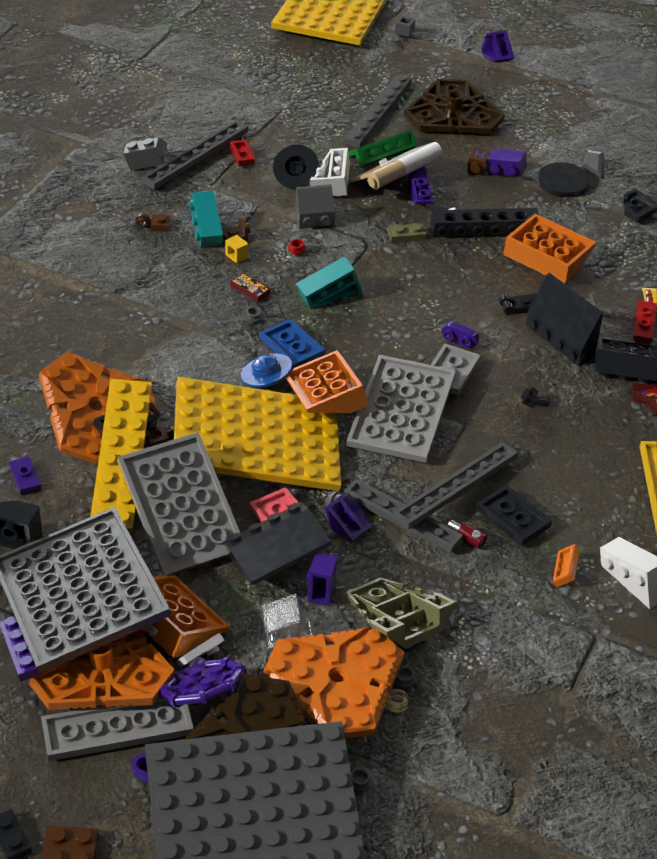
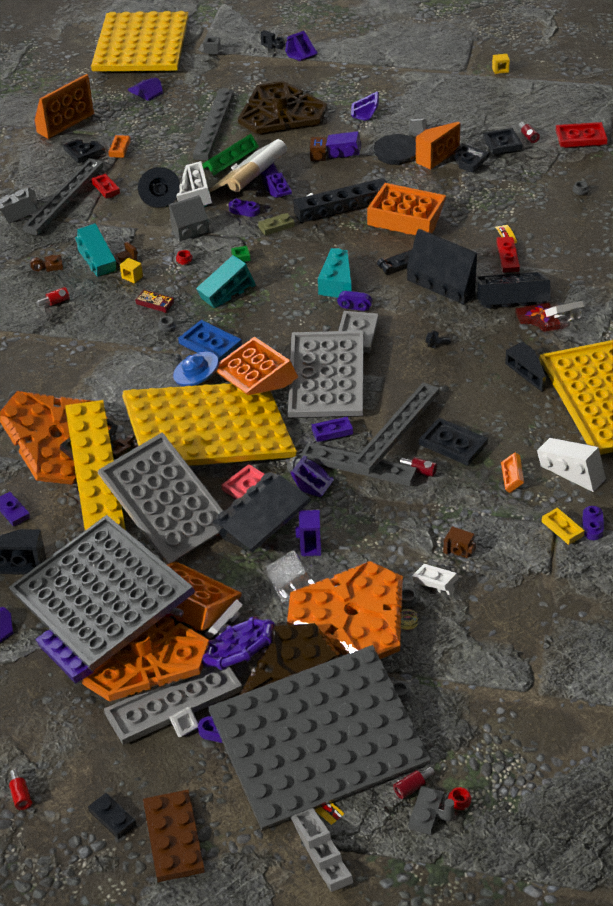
camera: 10 degrees left, 0 degrees up
olive wedge [346,578,456,648] -> none
none -> orange slope [35,74,94,139]
none -> red piece [37,287,70,307]
none -> black plate [63,139,105,163]
none -> orange plate [108,135,131,158]
none -> dark purple slope [128,77,163,101]
none -> white tile [169,707,198,737]
none -> dark purple plate [229,199,260,217]
none -> green plate [231,246,250,262]
none -> black plate [261,30,285,49]
none -> dark purple plate [311,417,353,442]
none -> teal wedge [318,248,351,298]
none -> dark purple slope [351,91,379,121]
none -> white plate [412,564,458,595]
none -> orange slope [416,122,461,170]
none -> reddish brown brick [443,526,476,558]
none -> black slope [505,341,546,392]
none -> yellow plate [542,508,585,545]
none -> dark purple plate [582,506,604,540]

